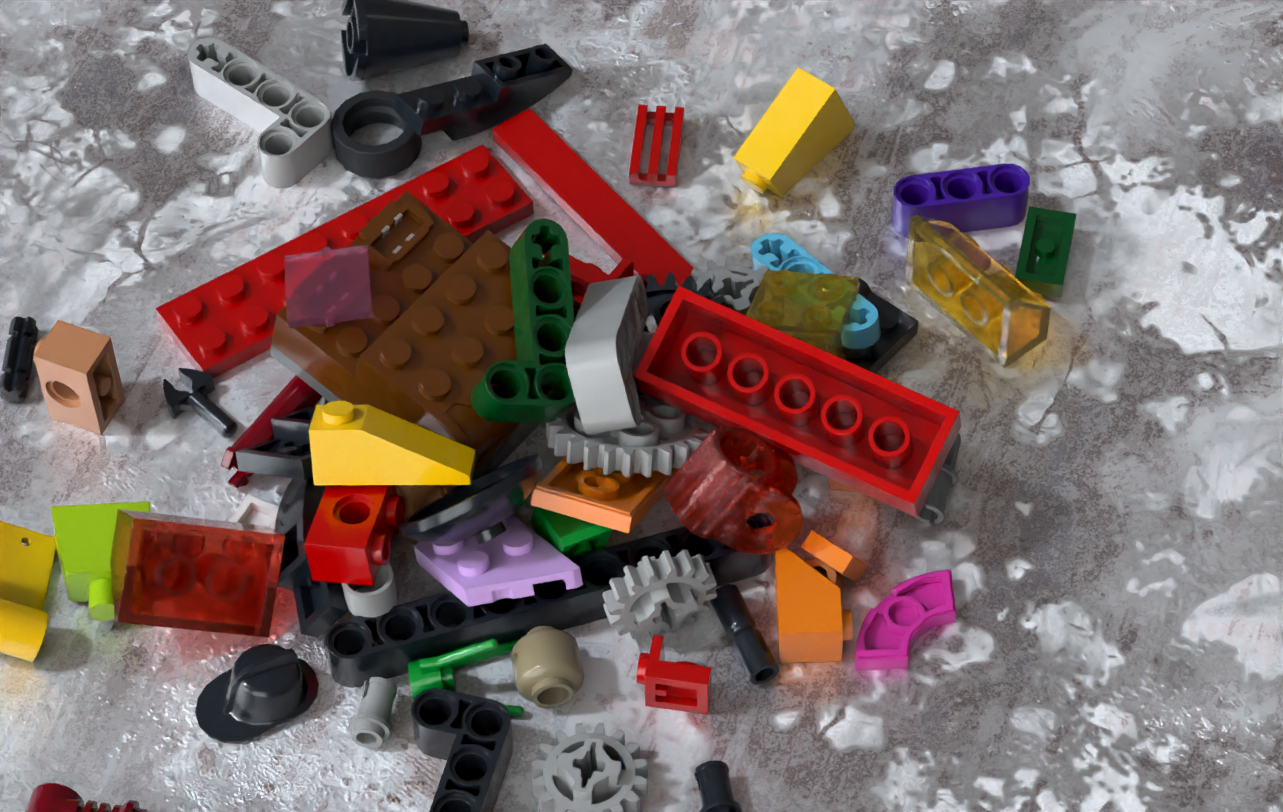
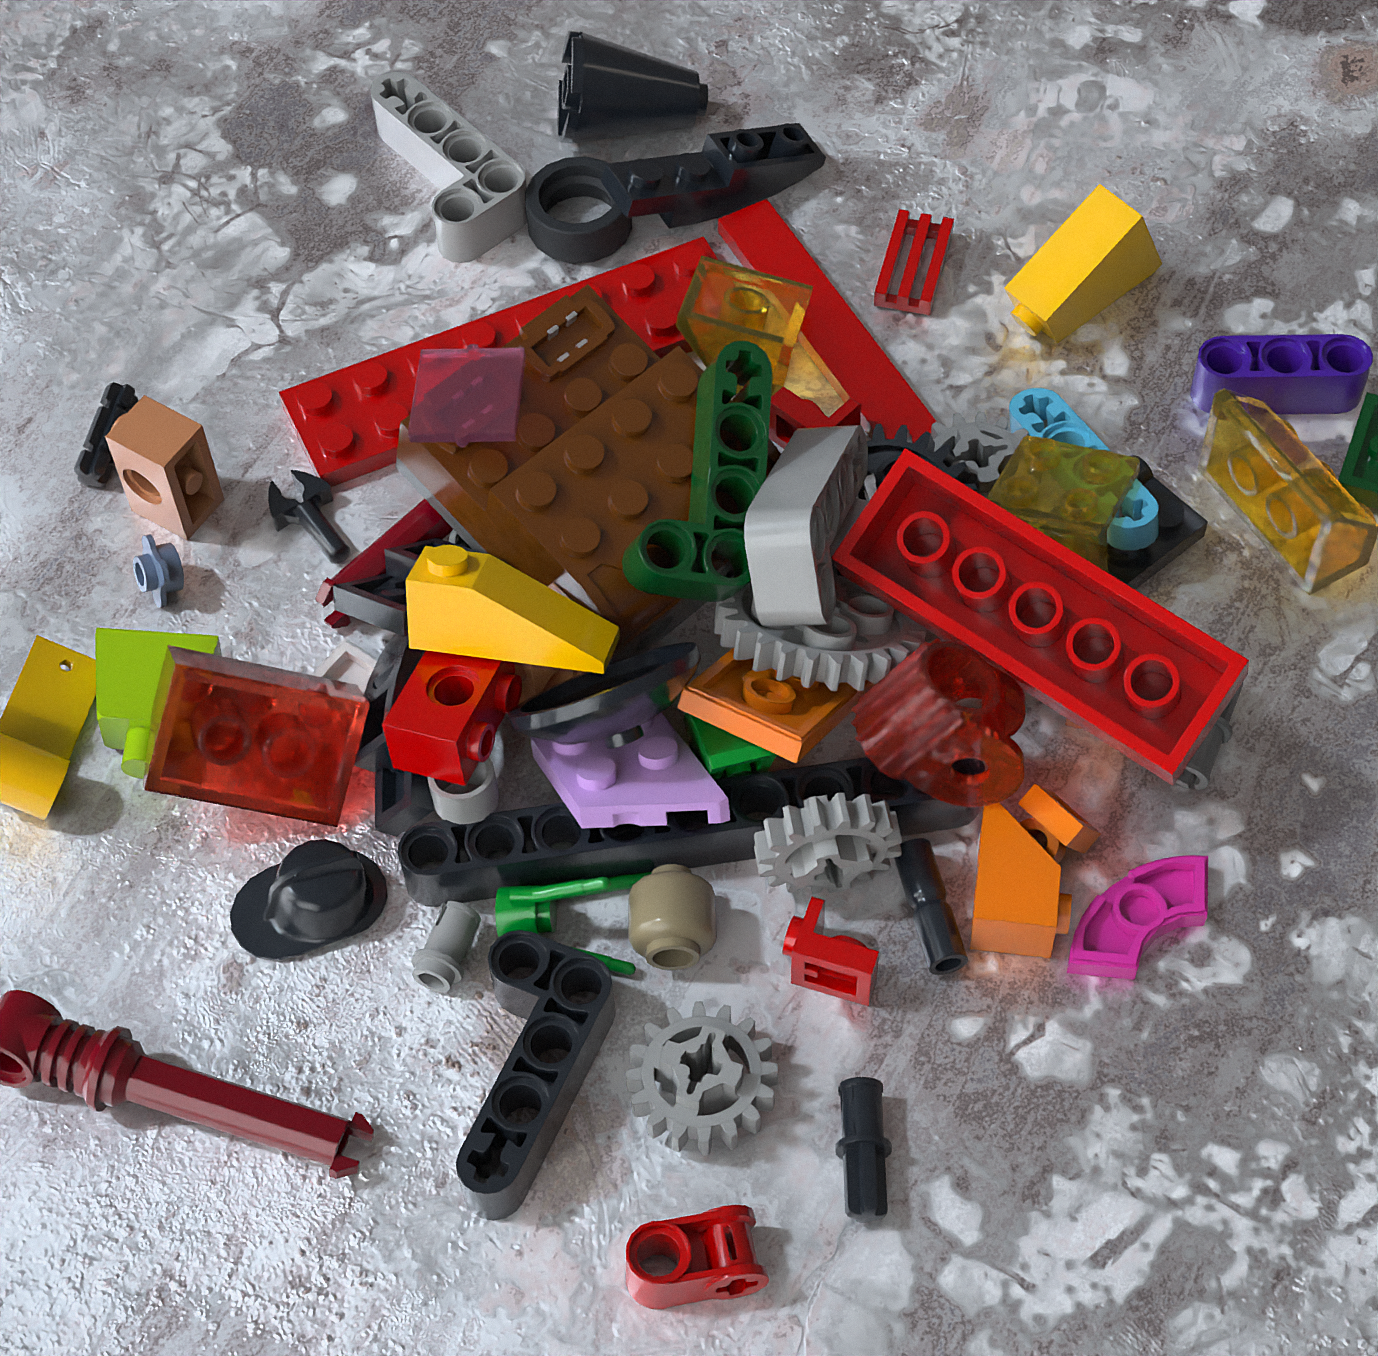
camera: 10 degrees right, 5 degrees up
none -> sand blue plate [133,534,184,608]
none -> clear yellow slope [676,256,814,396]

